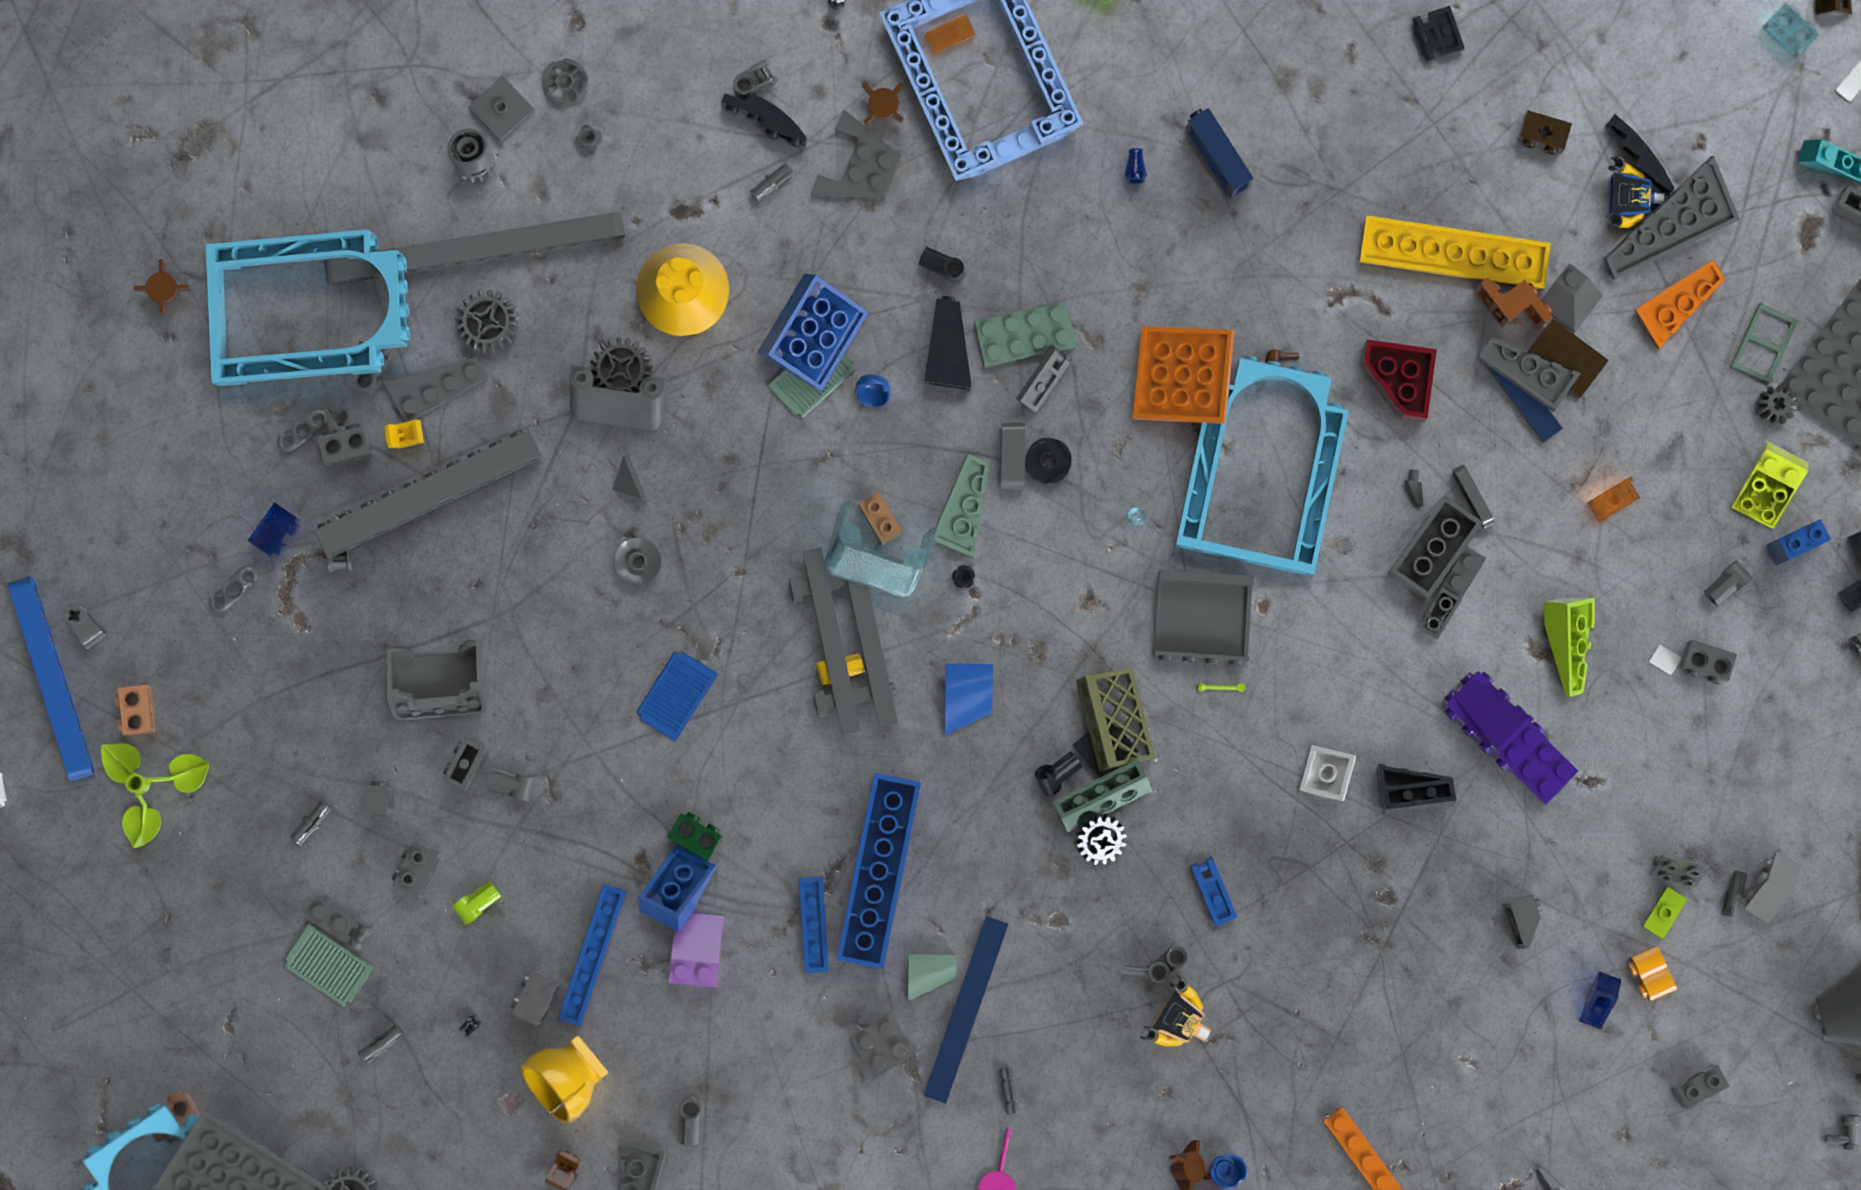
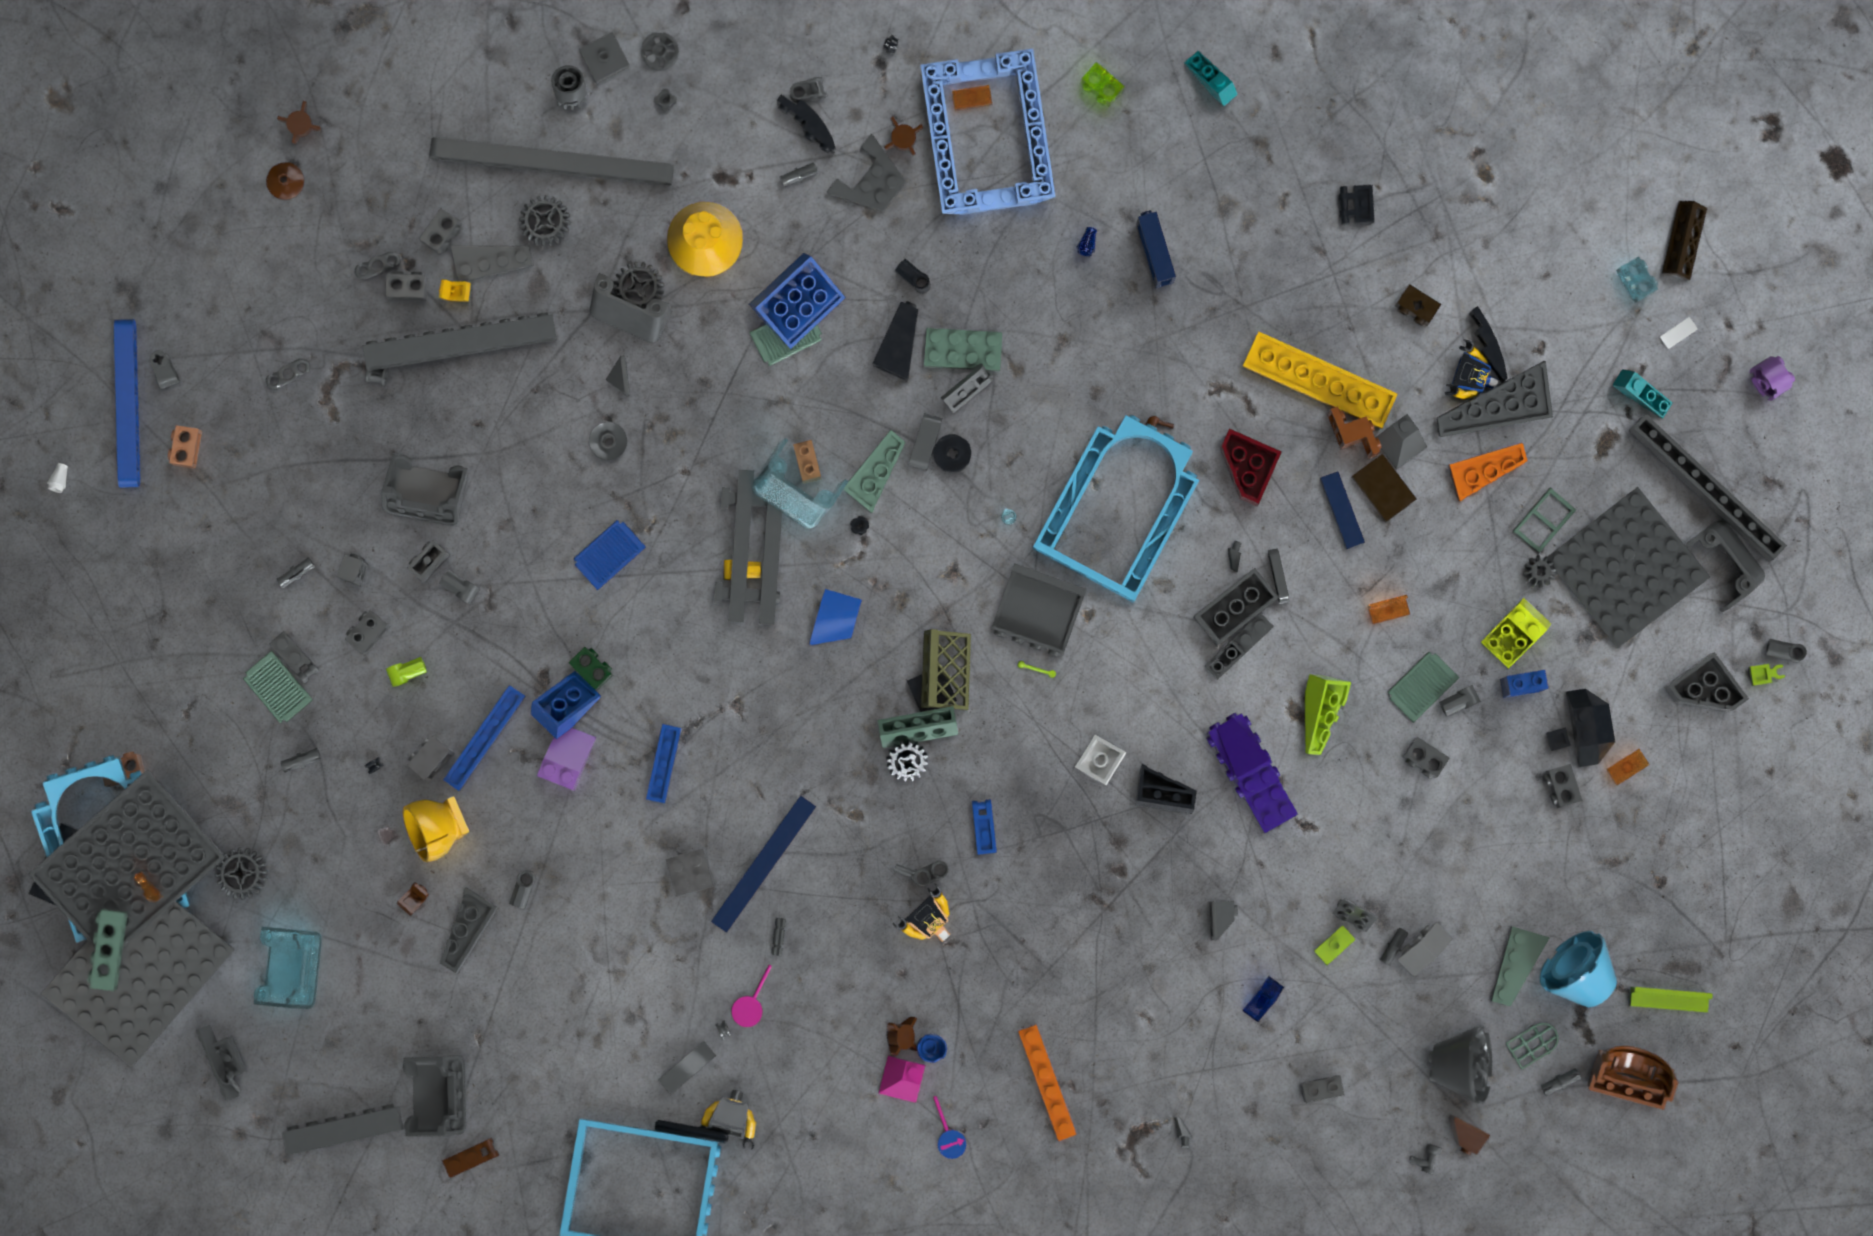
camera: 20 degrees right, 0 degrees up
lime plant [101,743,209,848] -> none
medium azure door [206,229,410,386] -> none
clear blue brick [247,502,300,558] -> none
blue brick [837,773,921,969] -> none
blue hair [855,373,891,407] -> none
sand green slope [908,954,956,1000] -> none
black piece [1035,751,1082,796] -> none
orange plate [1132,326,1235,424] -> none
dark grey wing [1477,337,1581,412] -> none
light orange brick [1628,946,1677,1001] -> none
white sticker [1649,644,1682,675] -> none
none -> reddish brown dish [266,162,304,200]
none -> sand green window [1388,652,1460,723]

